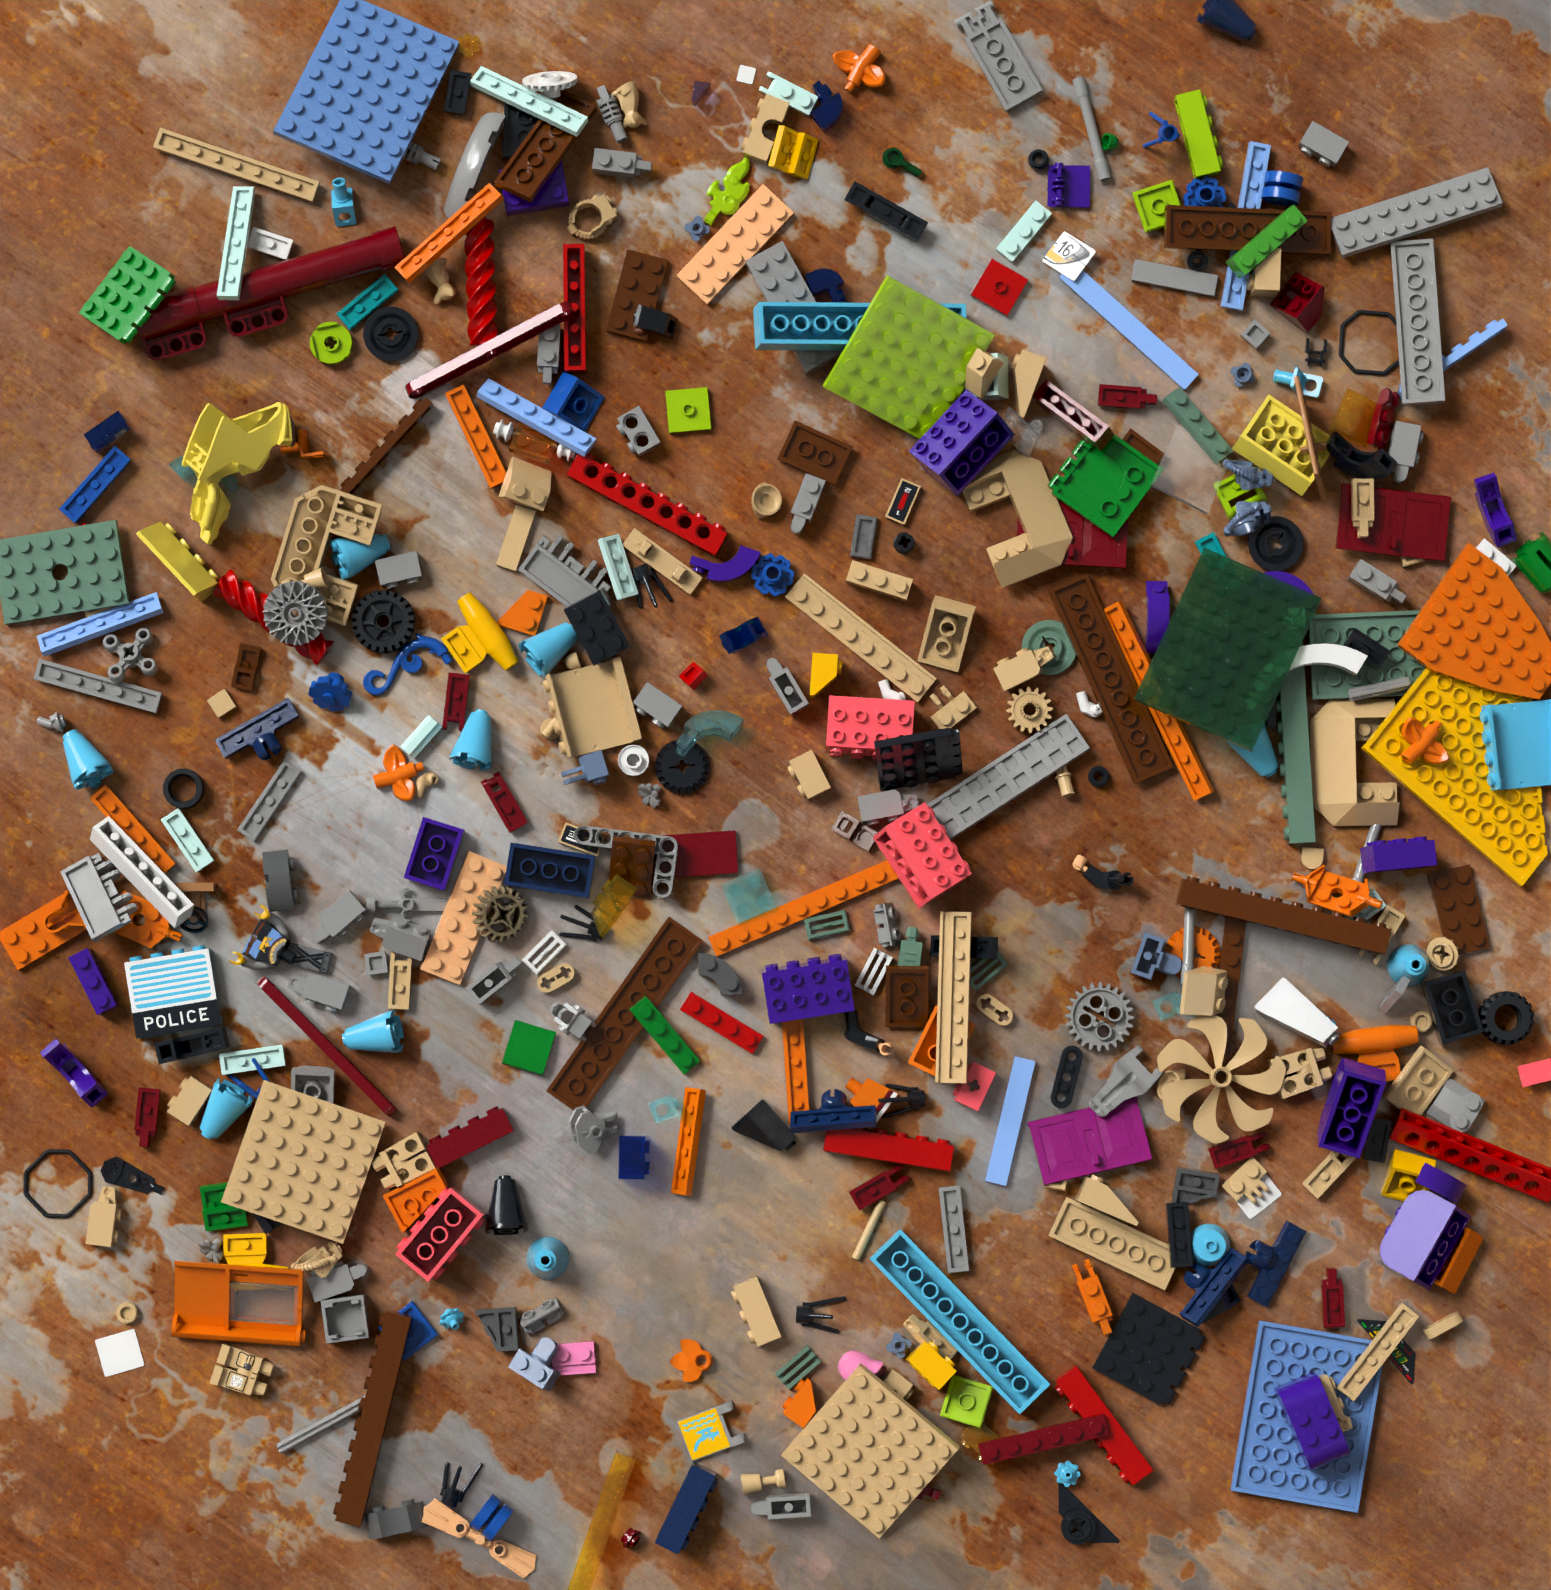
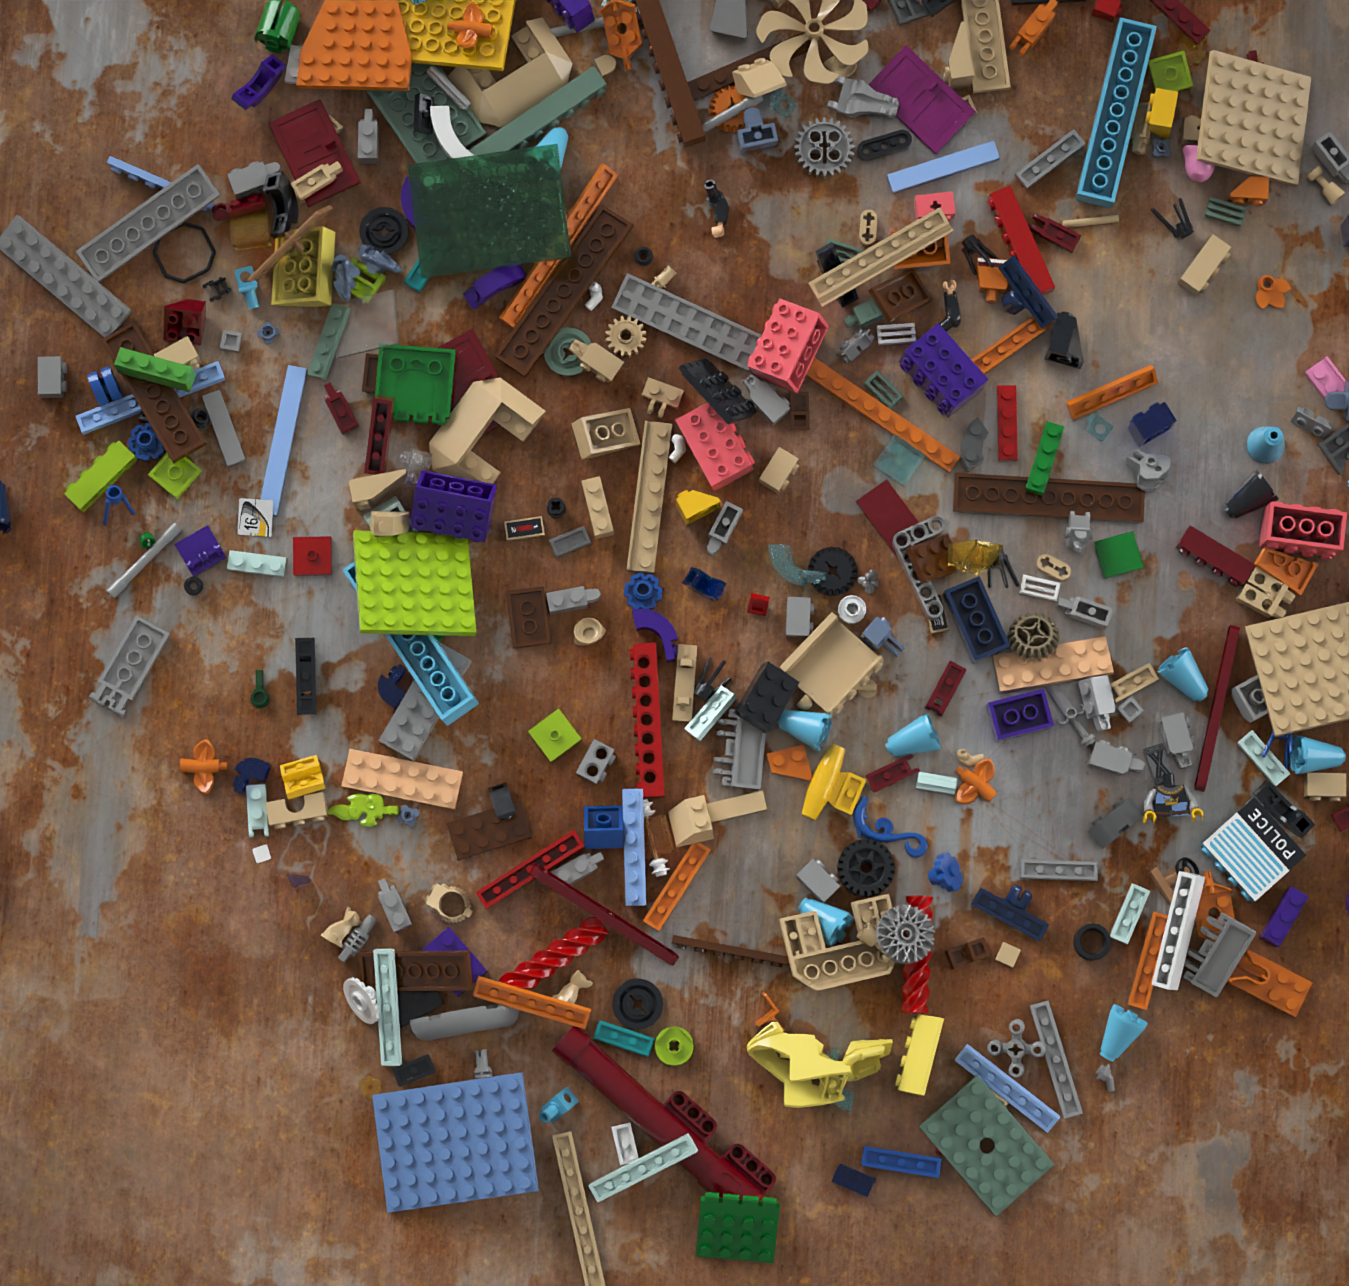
camera: 125 degrees left, 5 degrees down
flag [677,1400,746,1461] -> none

